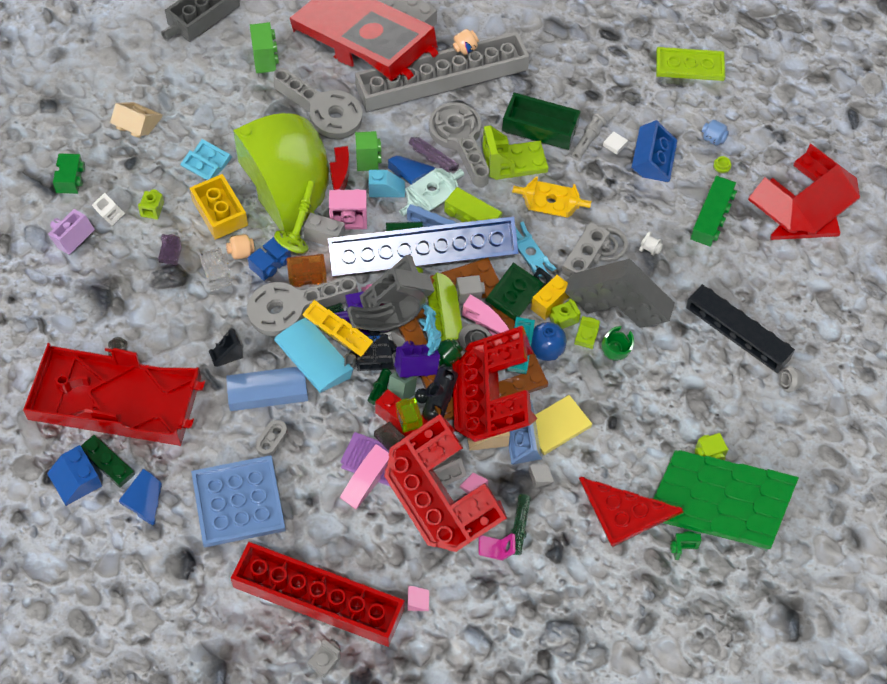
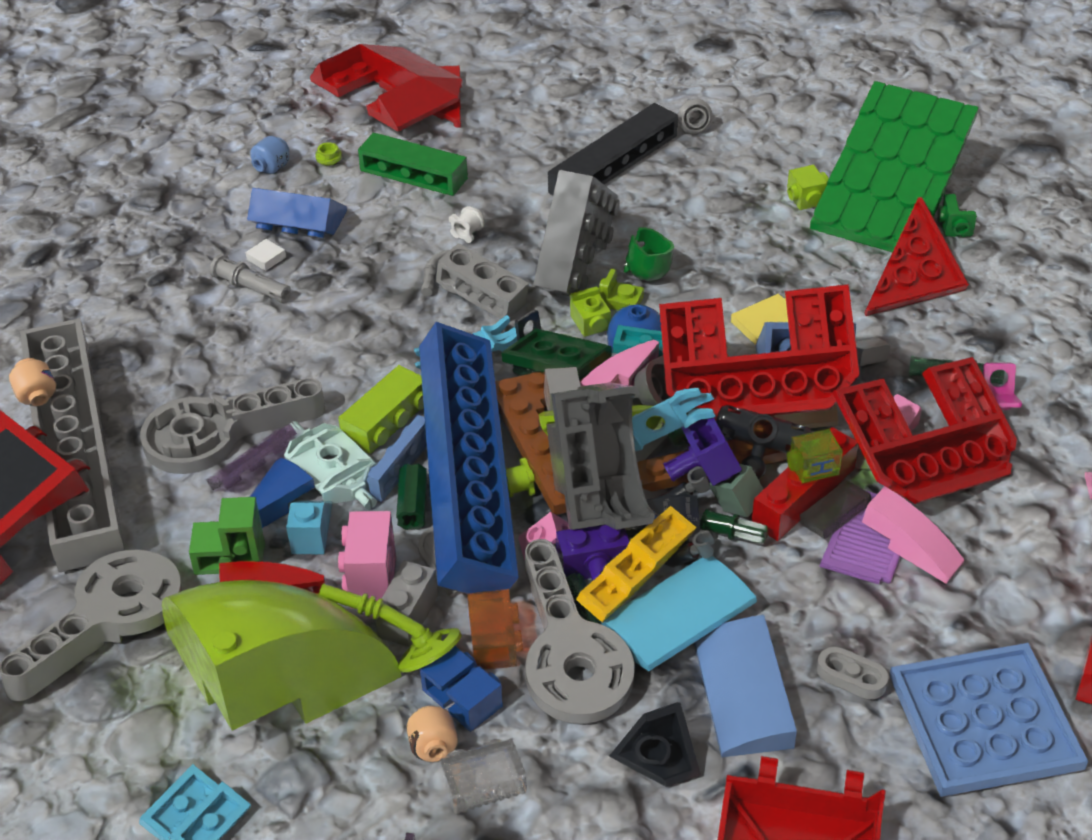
camera: 85 degrees left, 15 degrees down
yellow brick [189,174,248,240] -> none
lime bracket [482,125,548,180] -> none
dark green piece [502,92,581,150] -> none
yellow plate [512,176,592,218] -> none
yellow brick [531,275,569,320] -> none
lime tile [656,47,725,81] -> none

